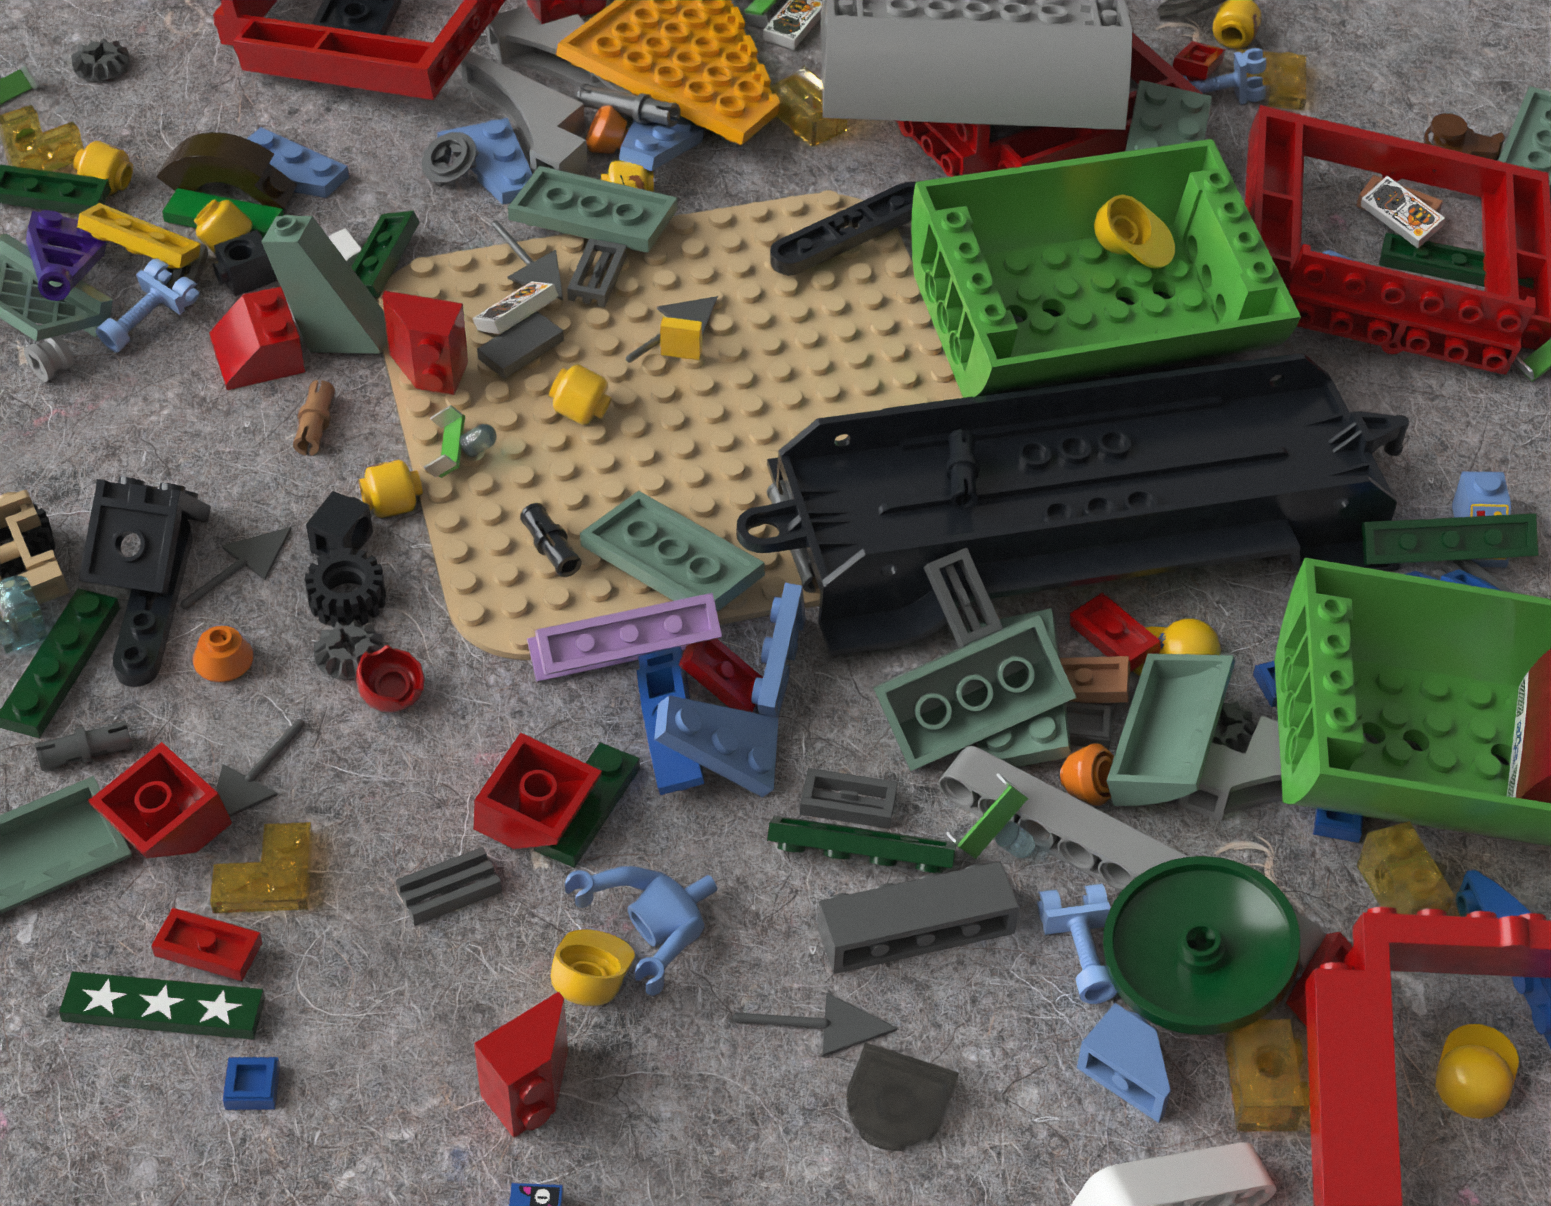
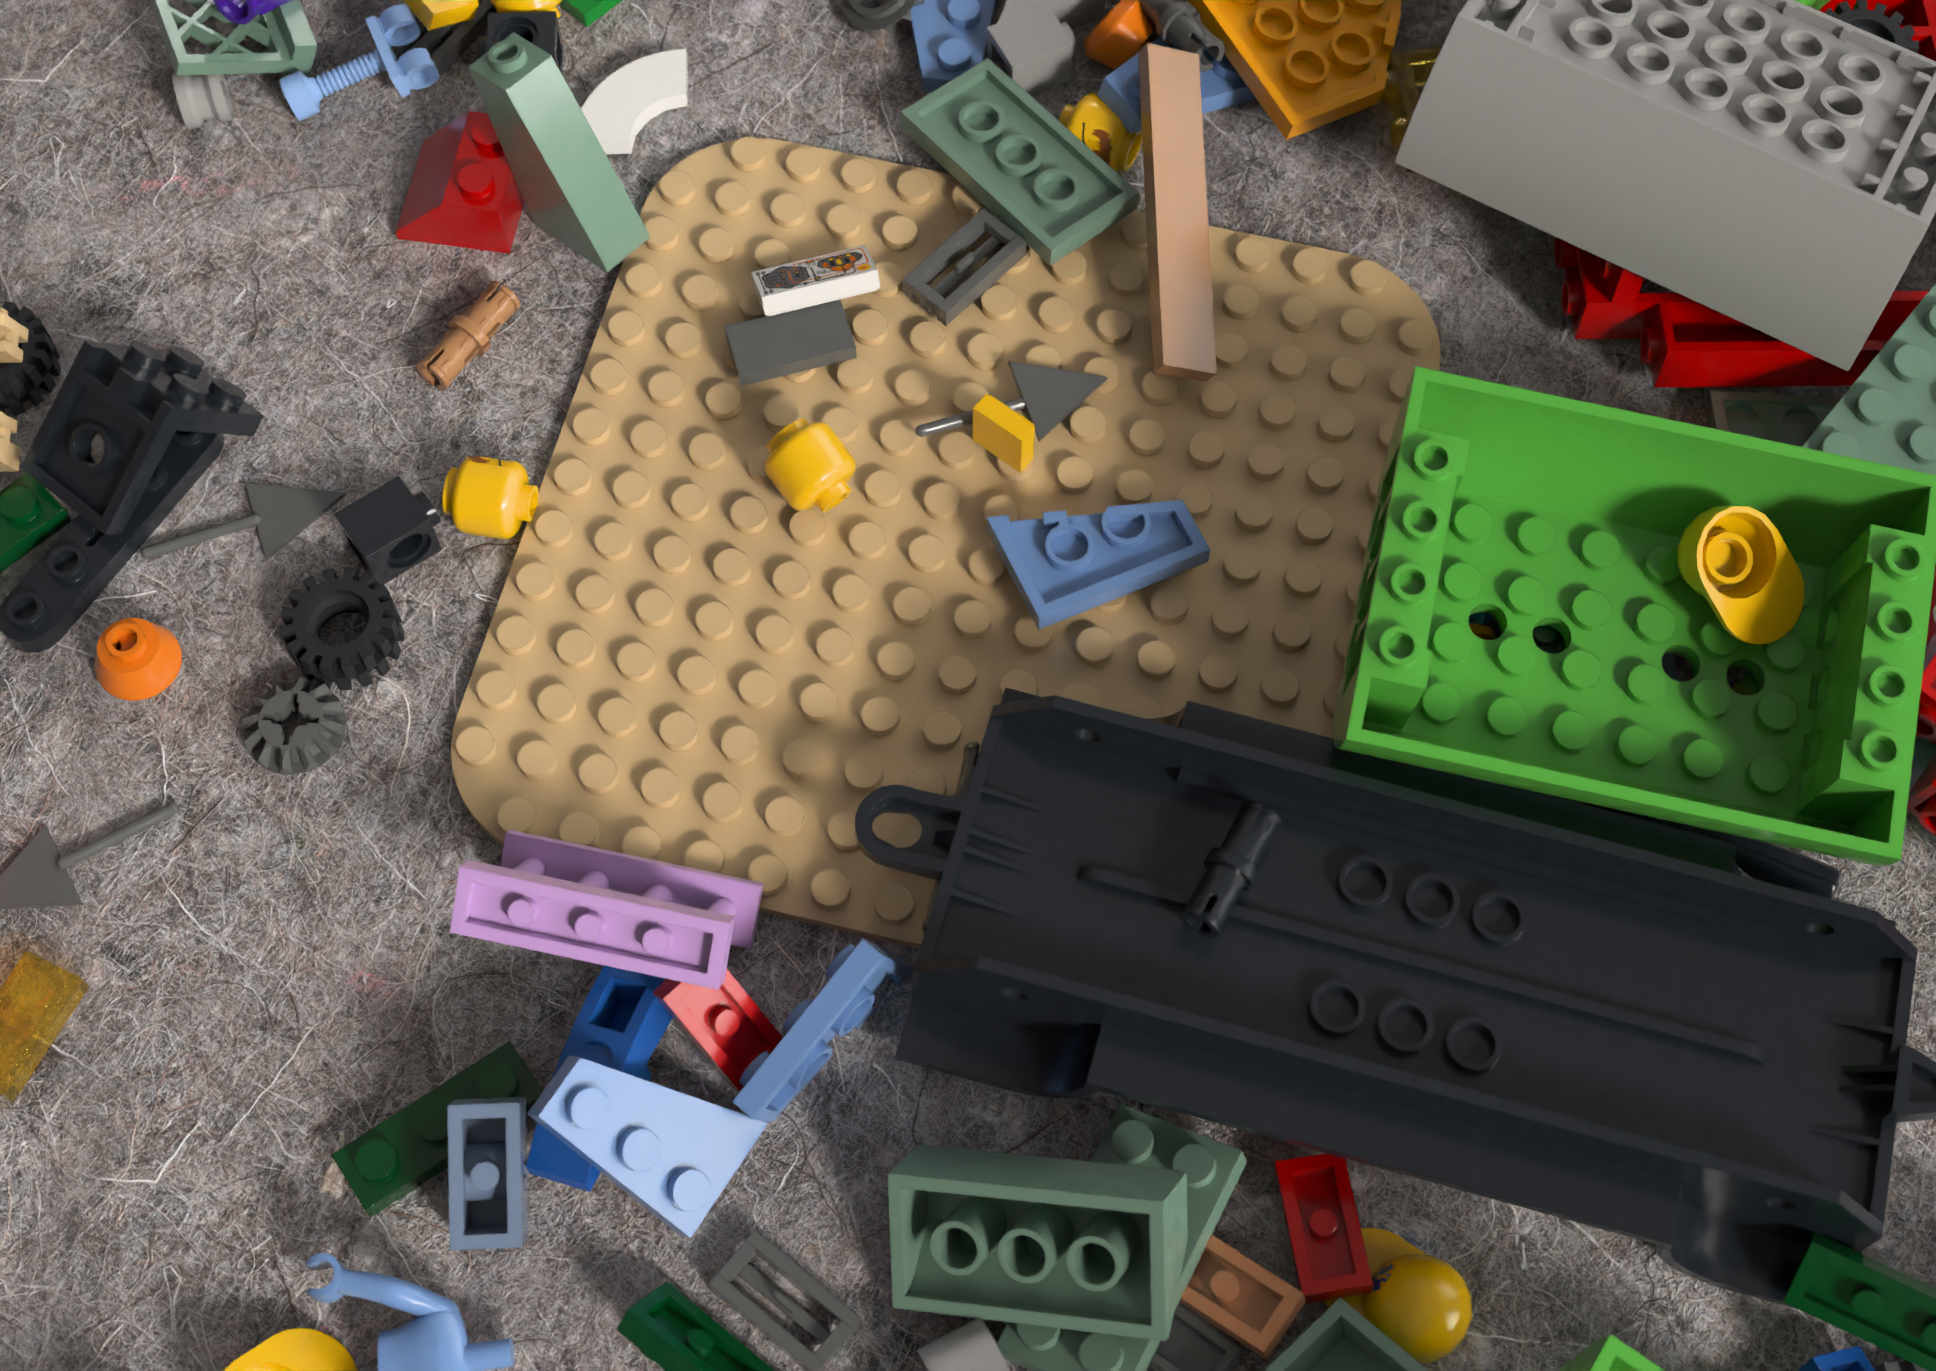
camera: 30 degrees right, 15 degrees up
dark green plate [351,211,420,297] -> none
red hair [356,645,425,713] -> none
red slope [382,291,468,395] -> none
dark grey tile [396,847,502,926] -> none
piece [424,405,497,478] -> none
red slope [473,732,602,849] -> none
dark grey piece [492,220,563,300] -> none
black pin [520,503,582,577] -> none
sand green plate [580,491,765,612] -> none
black piece [770,181,916,276] -> none
dark grey tile [924,548,1003,648] -> none
none -> sand blue brick [447,1097,528,1251]
none -> medium blue wing [986,500,1210,630]
none -> tile [1138,43,1217,382]

